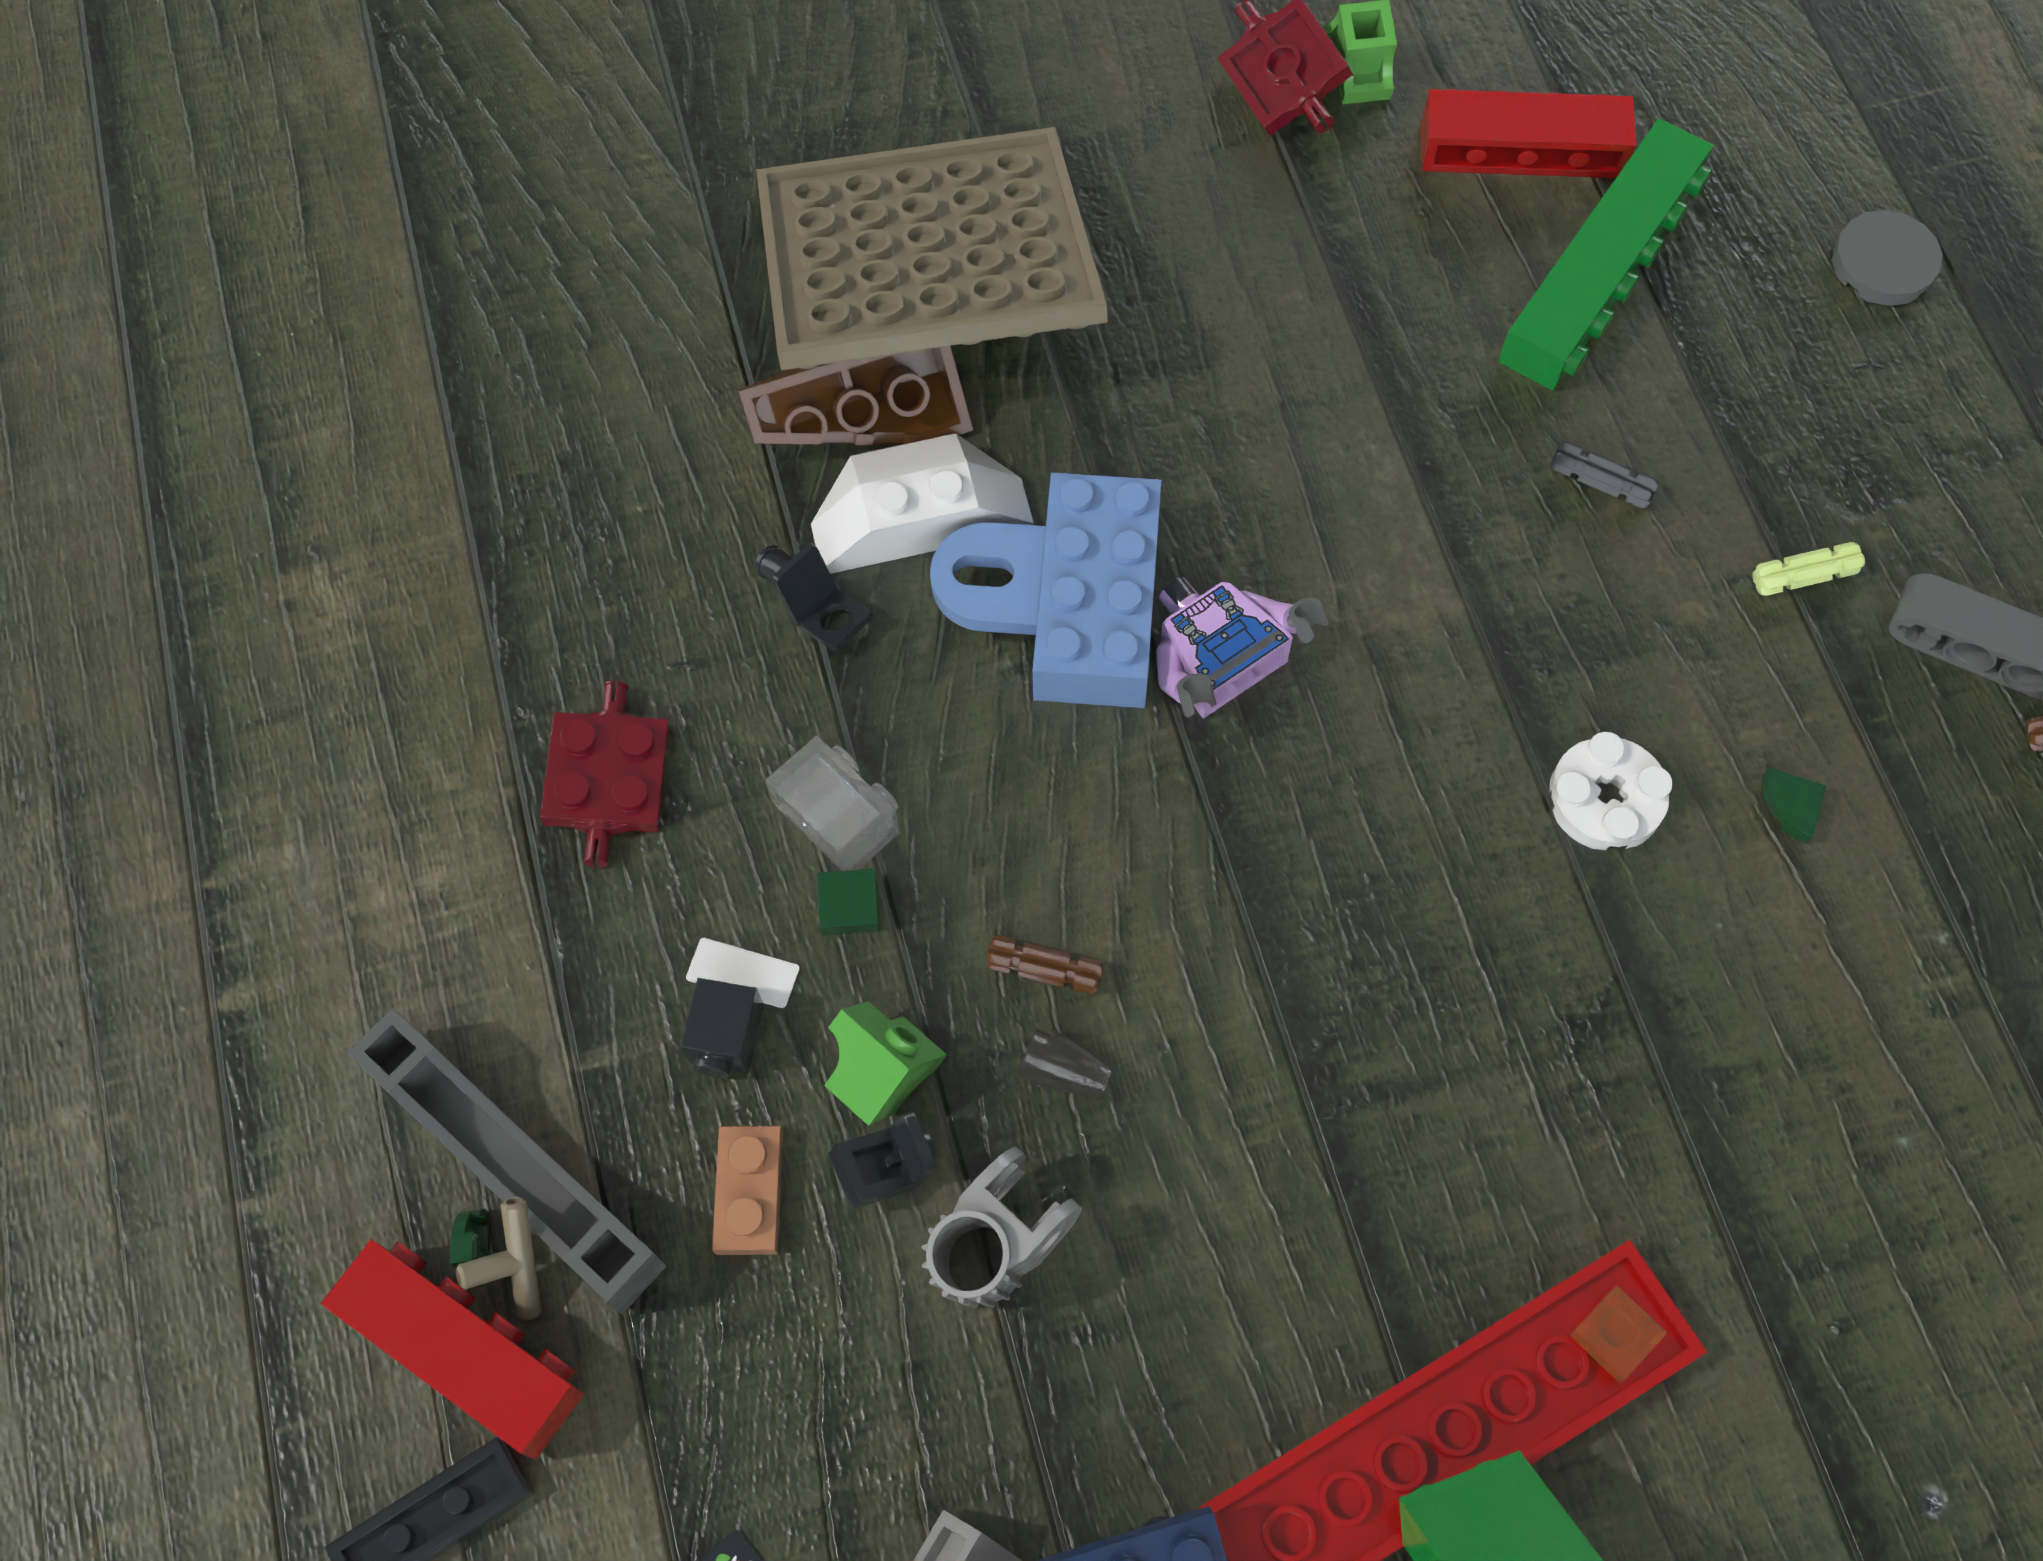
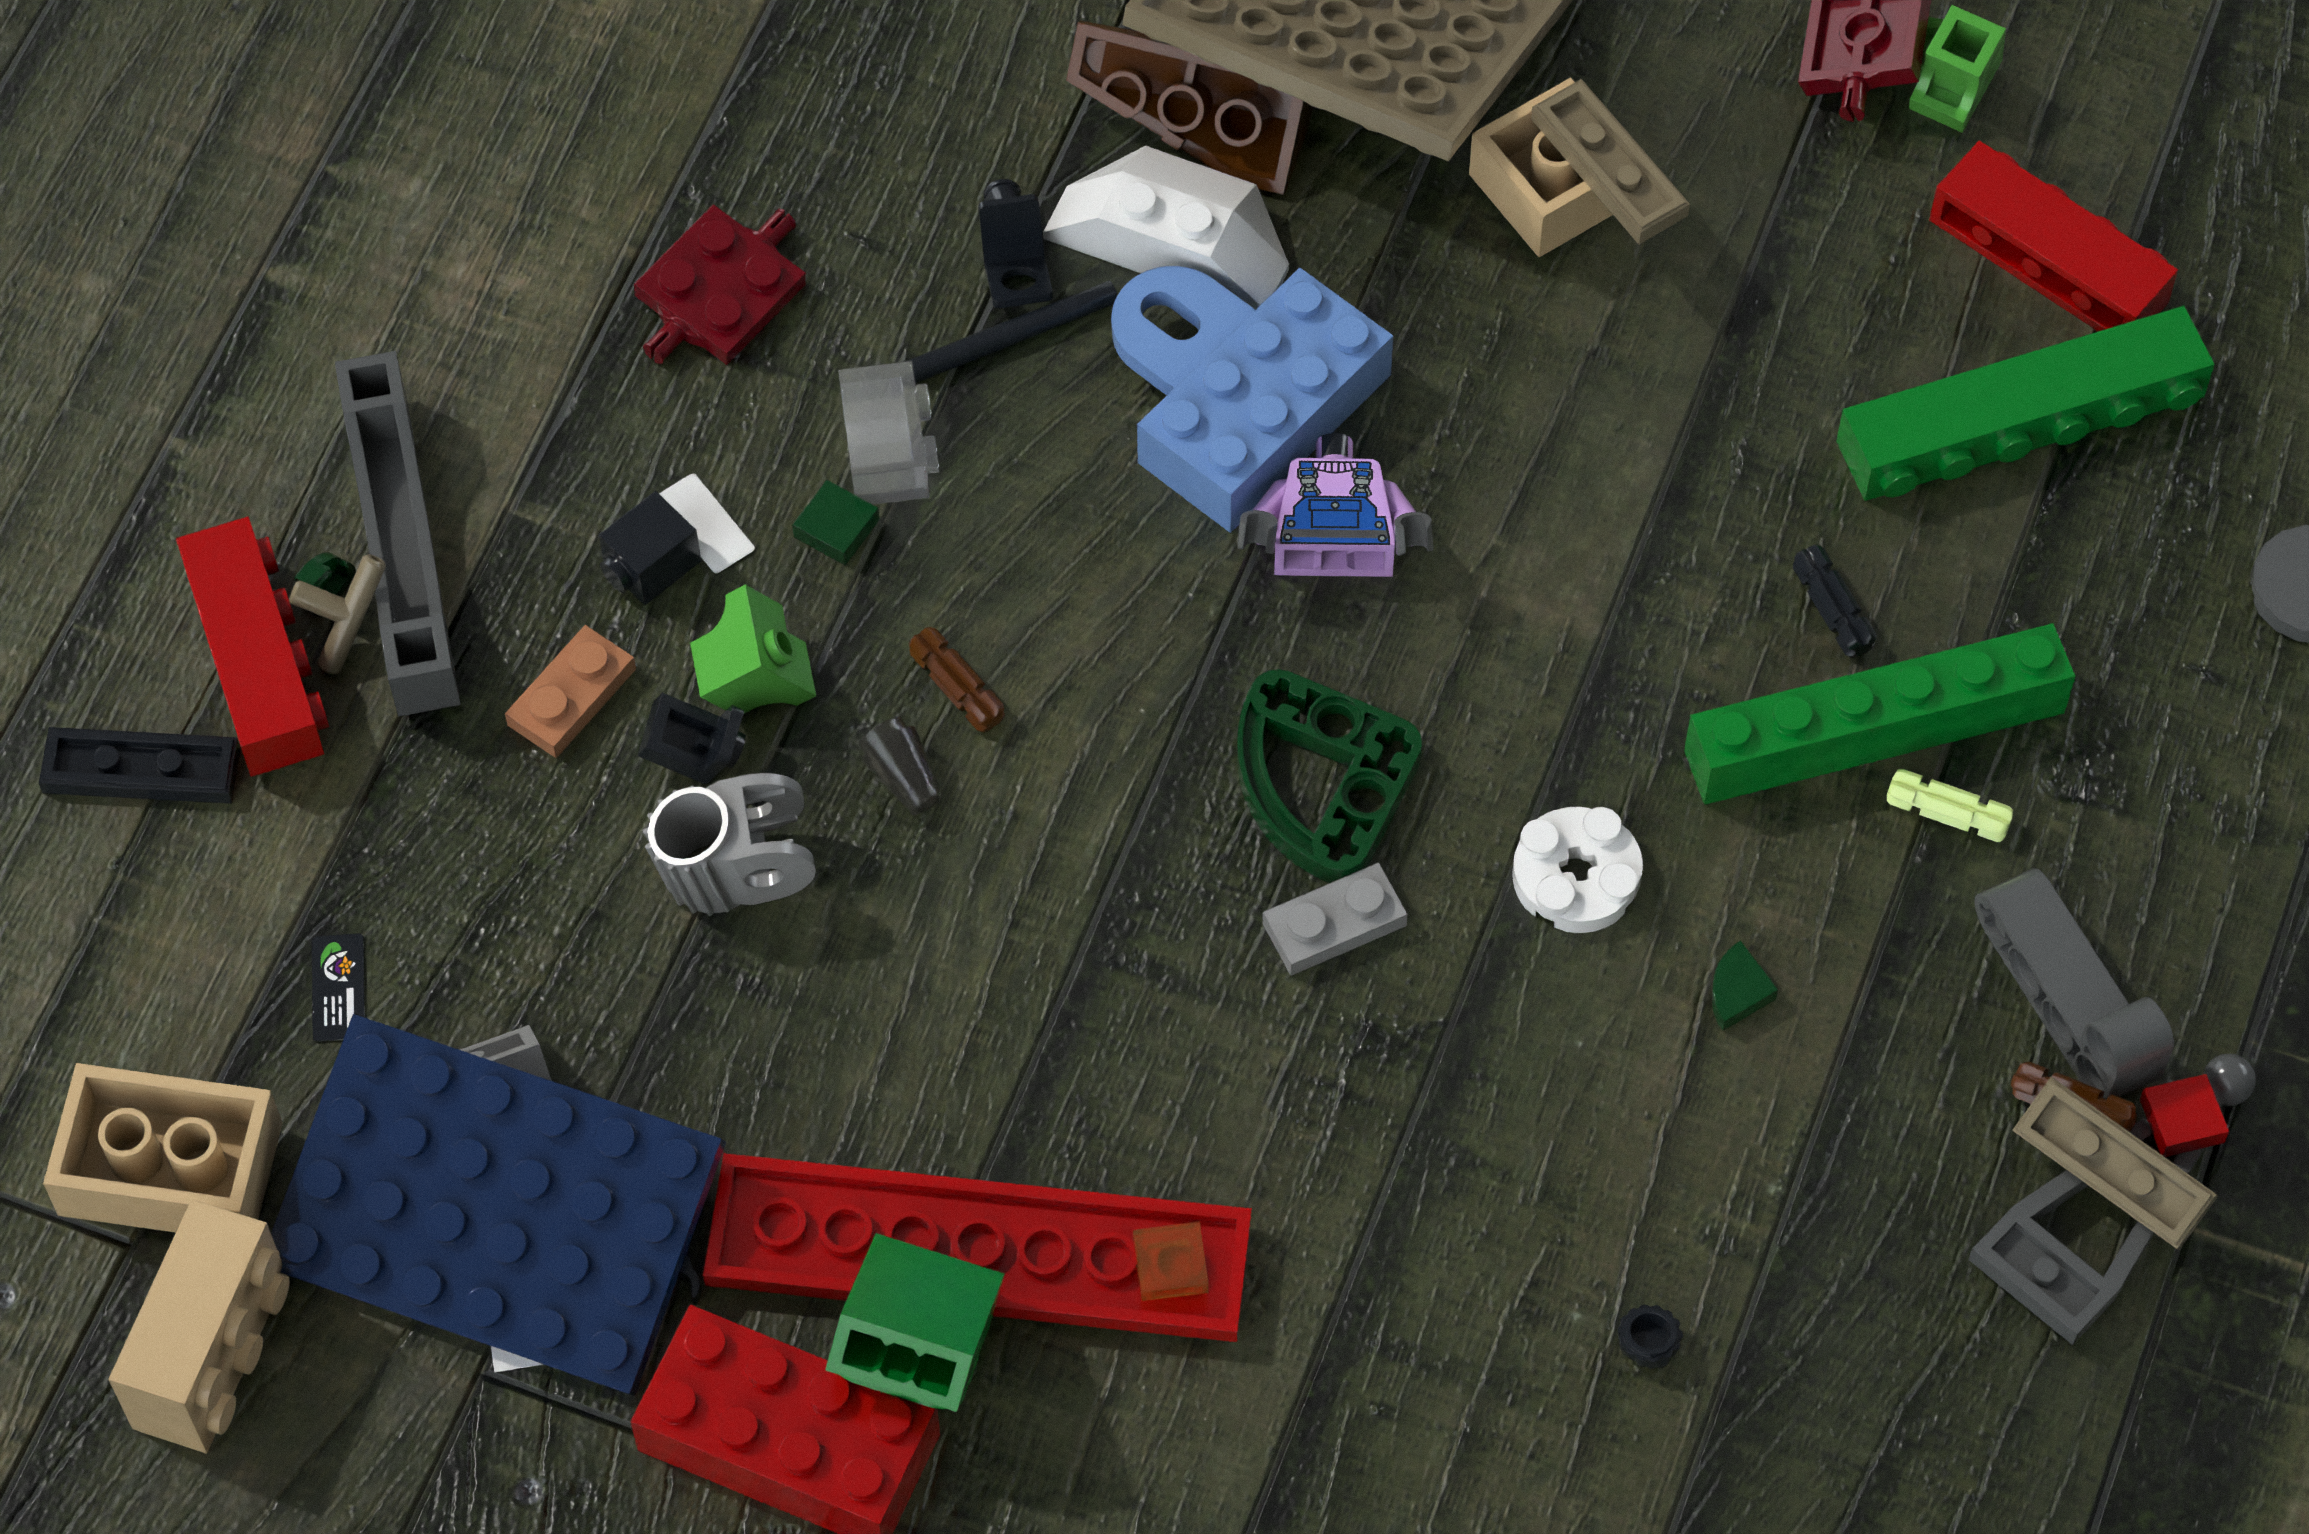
camera: 35 degrees right, 5 degrees down
none -> black bar [887,280,1117,391]
none -> dark green beam [1237,669,1422,883]
none -> light grey plate [1262,863,1408,976]
none -> tan brick [1469,78,1613,257]
none -> dark tan tile [1531,79,1690,245]
none -> black piece [1618,1304,1683,1369]
none -> green brick [1684,623,2076,805]

